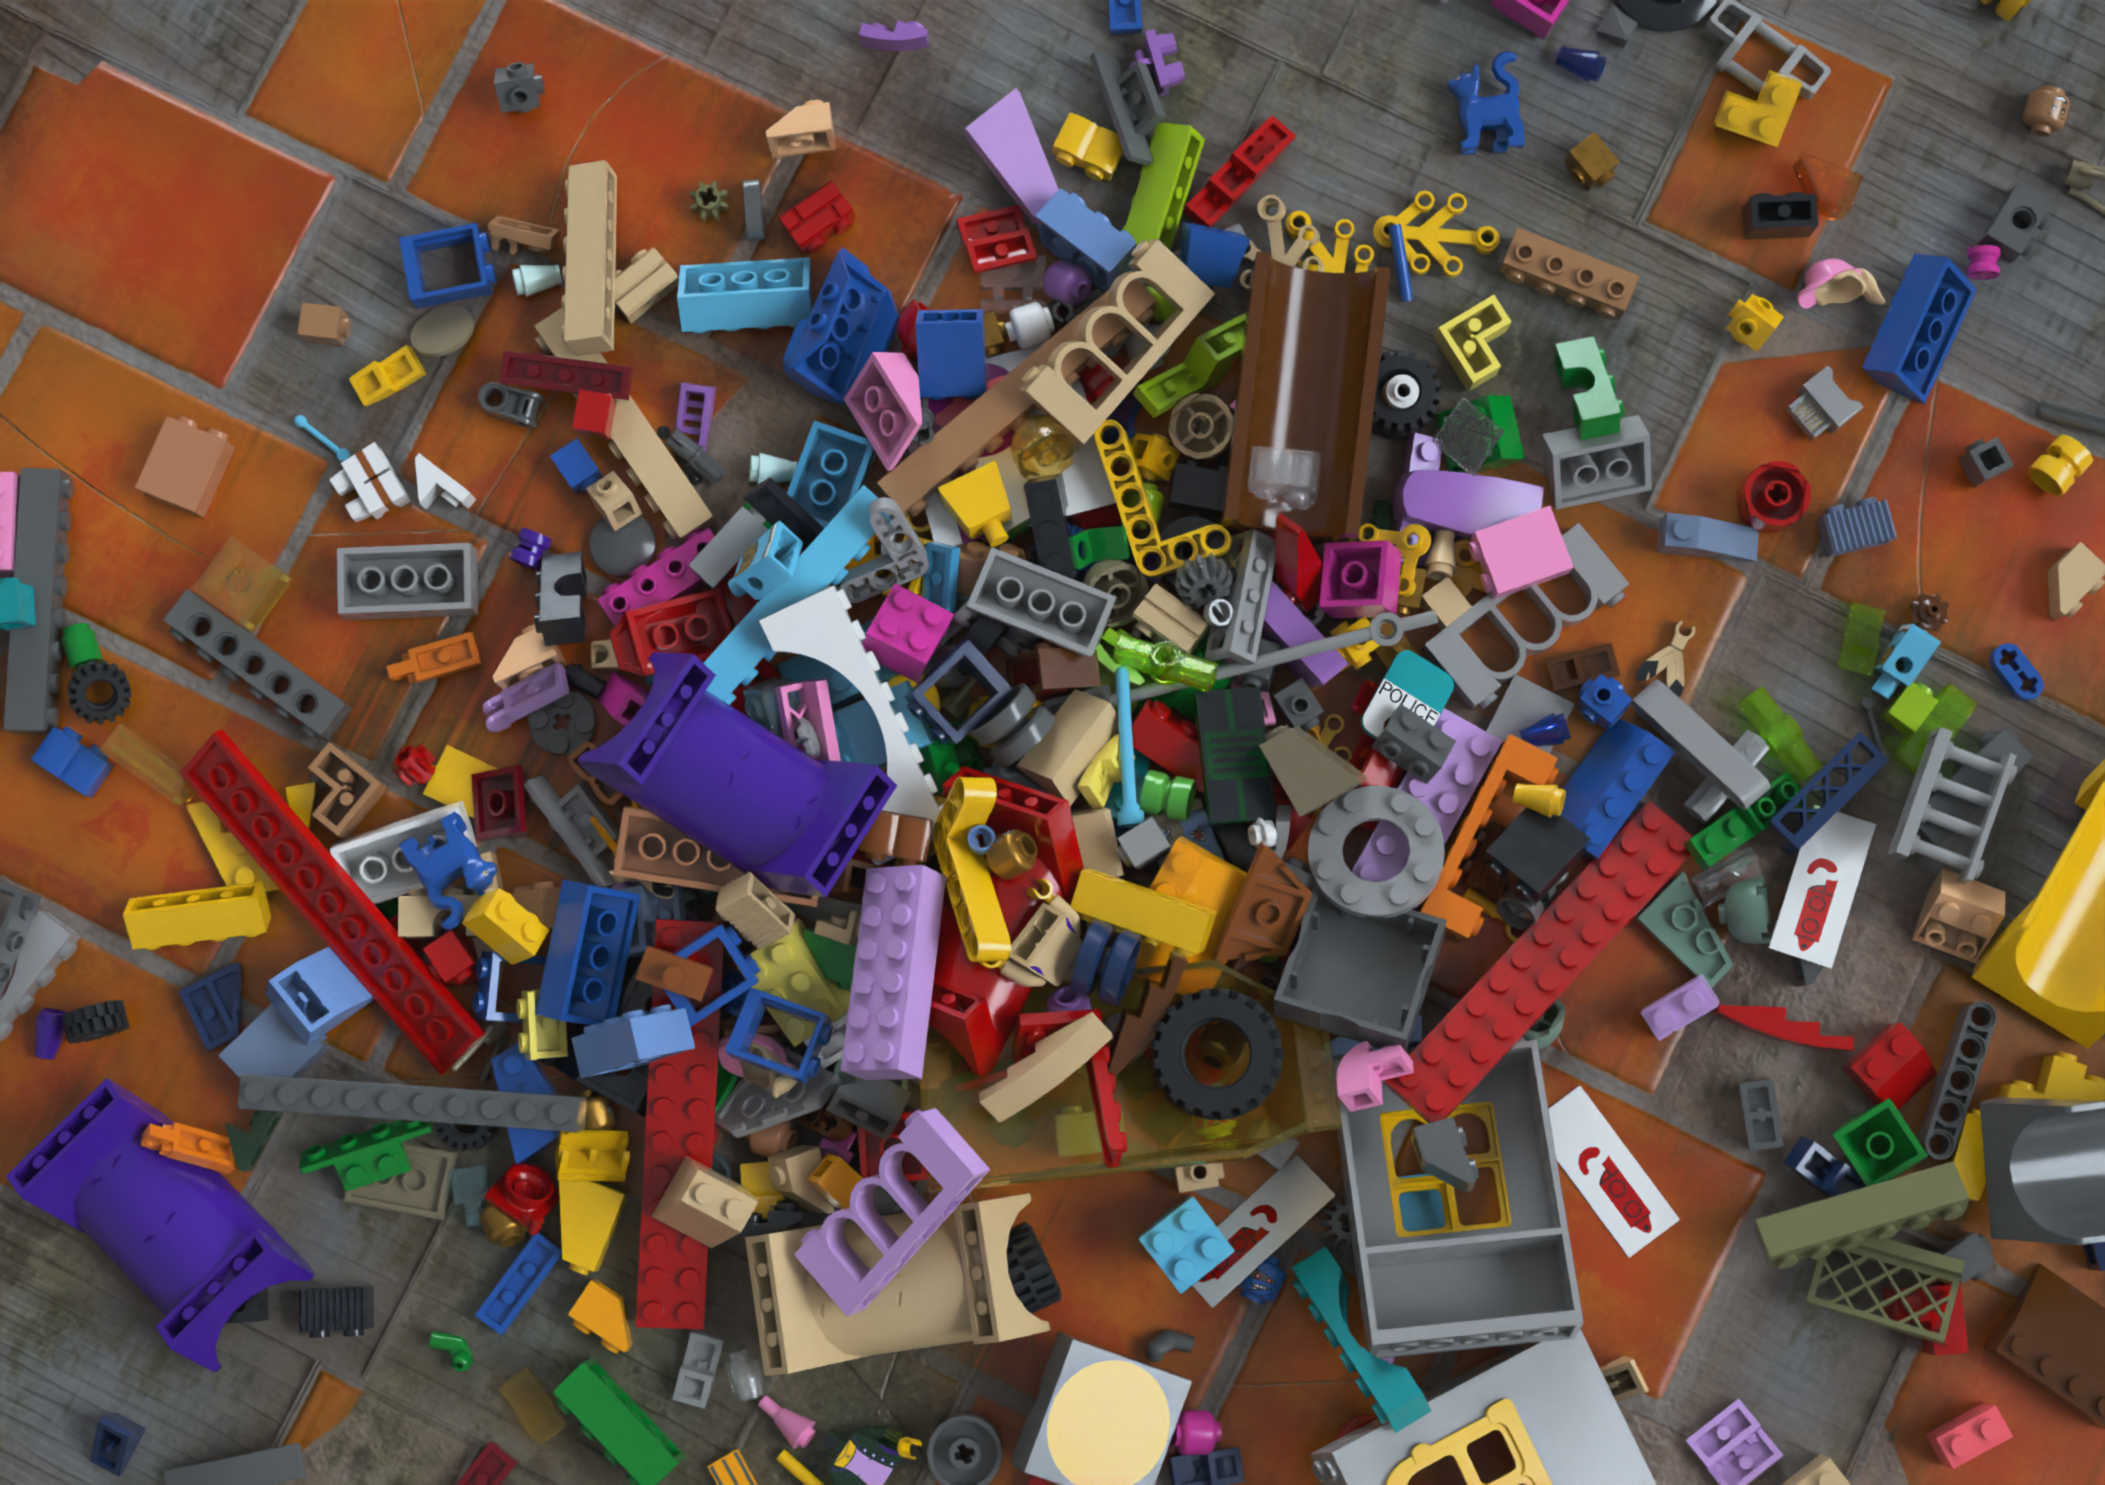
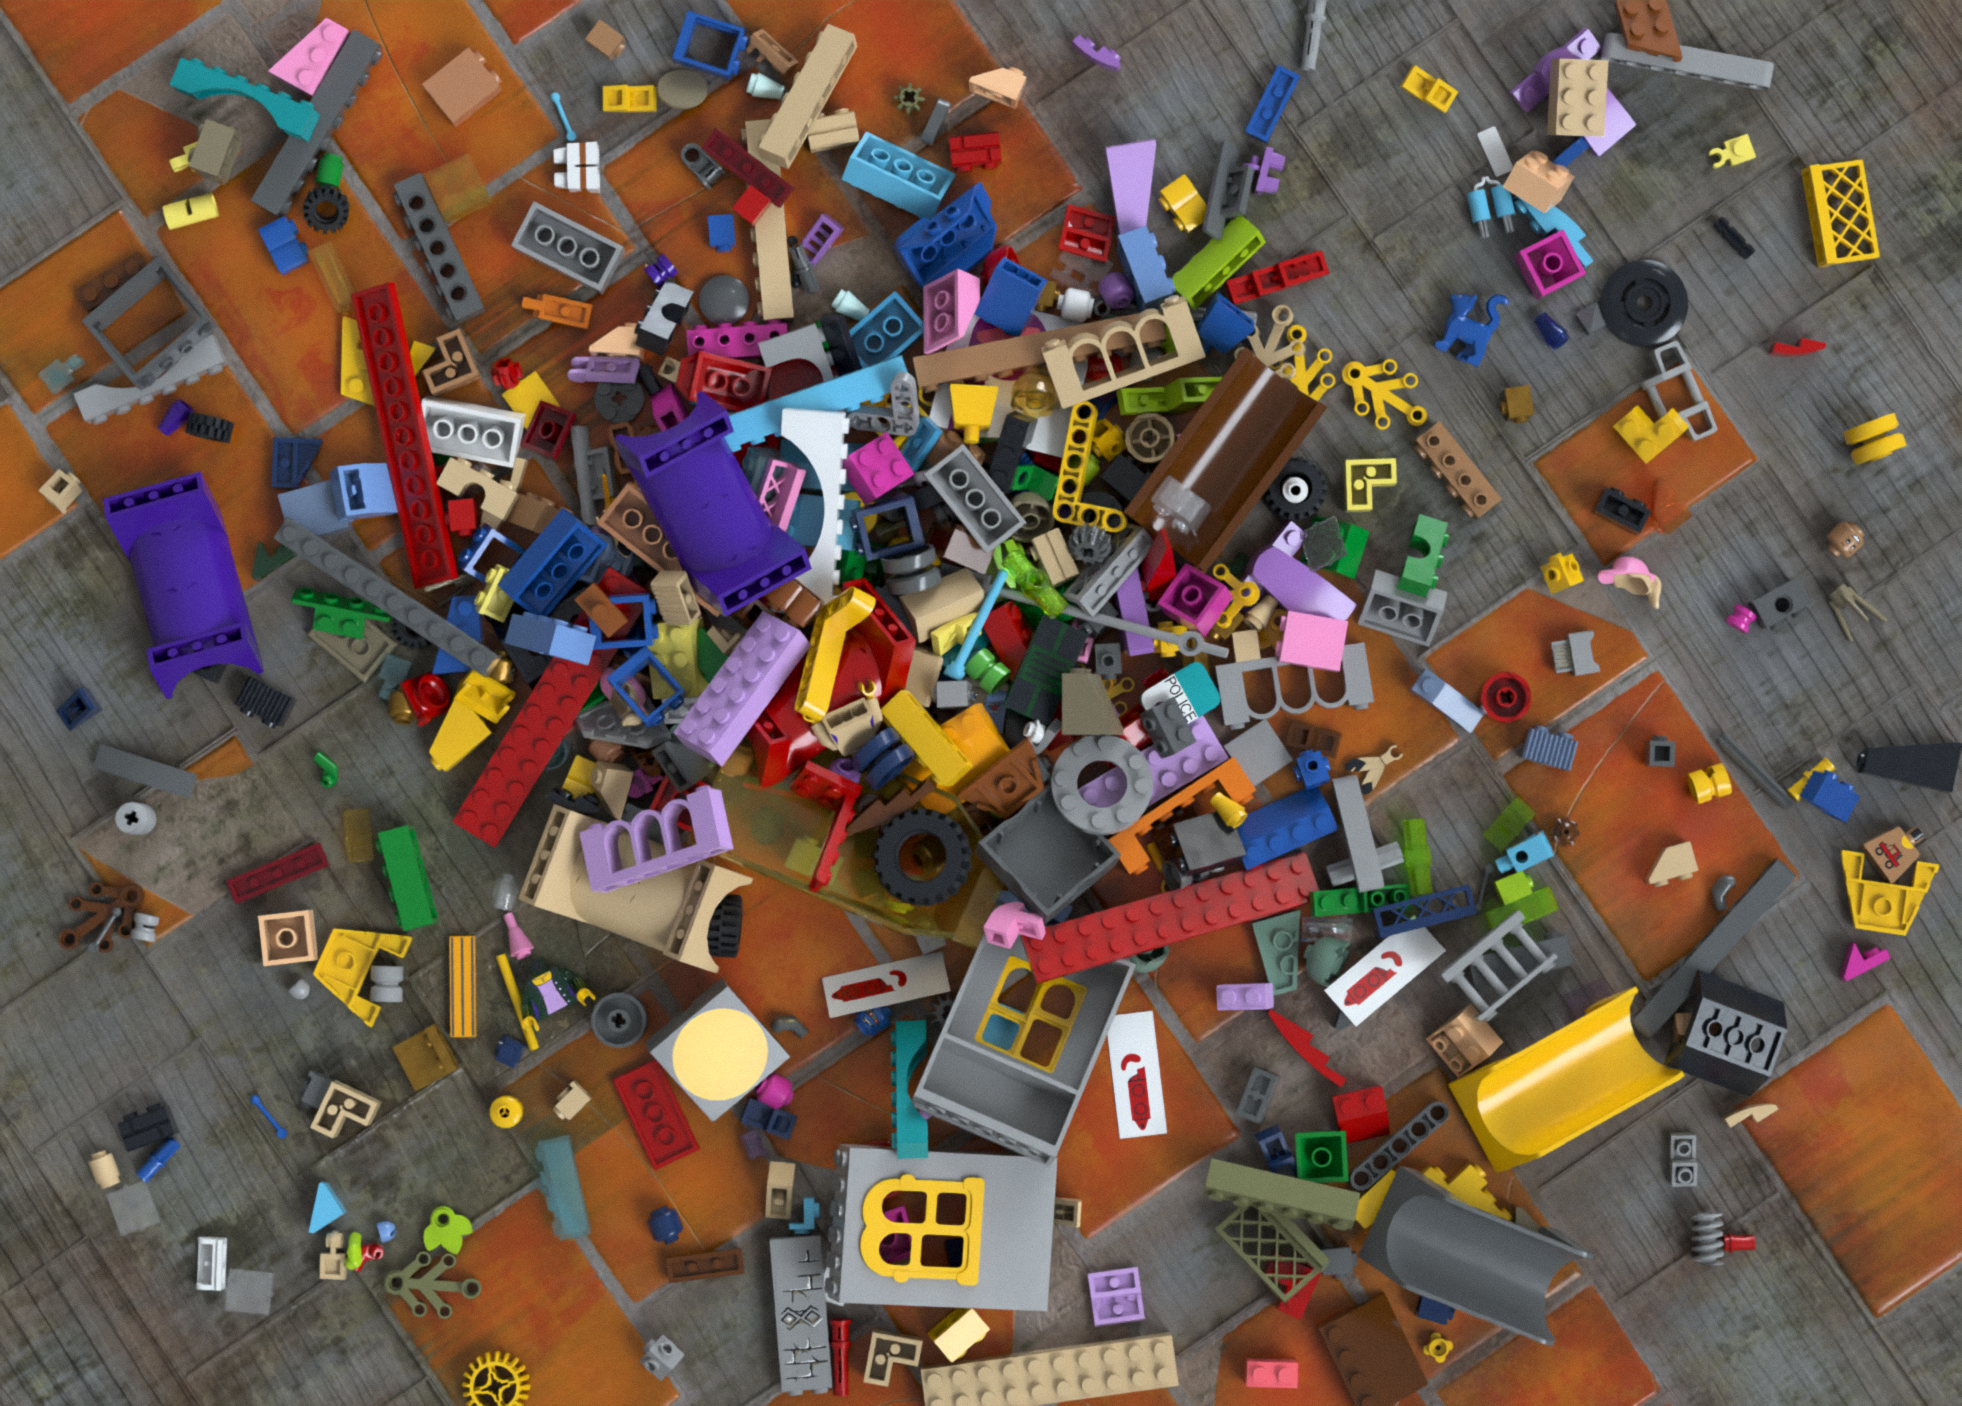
camera: 25 degrees right, 5 degrees up
yellow brick [123,882,271,950] -> none
orange hinge [140,1122,236,1175] -> none
blue animal [399,811,498,930] -> none
white slope [415,453,476,509] -> none
yellow brick [462,888,549,965] -> none
blue plate [475,1232,562,1335] -> none
light orange slope [568,1279,633,1354] -> none
tan brick [586,471,642,531] -> none
tan slope [652,1156,758,1248] -> none
light grey slope [672,1329,726,1409] -> none
medium azure torso [728,521,803,600] -> none
light grey plant [796,717,820,756] -> none
light orange brick [806,1154,863,1209] -> none
dark grey axle [913,397,934,444] -> none
medium blue hinge [968,825,995,855] -> none
tan slope [979,1012,1112,1123] -> none
pearl gold head [985,829,1038,880] -> none
medium azure brick [1136,1195,1235,1294] -> none
tan brick [1173,1152,1224,1193] -> none
light grey hinge [1203,599,1233,626] -> none
blue piece [1388,224,1414,302] -> none
dark grey slope [1411,1117,1479,1193] -> none
clear blue cone [1519,713,1571,747] -> none
blue slope [1862,253,1977,404] -> none
blue beam [1989,643,2044,701] -> none

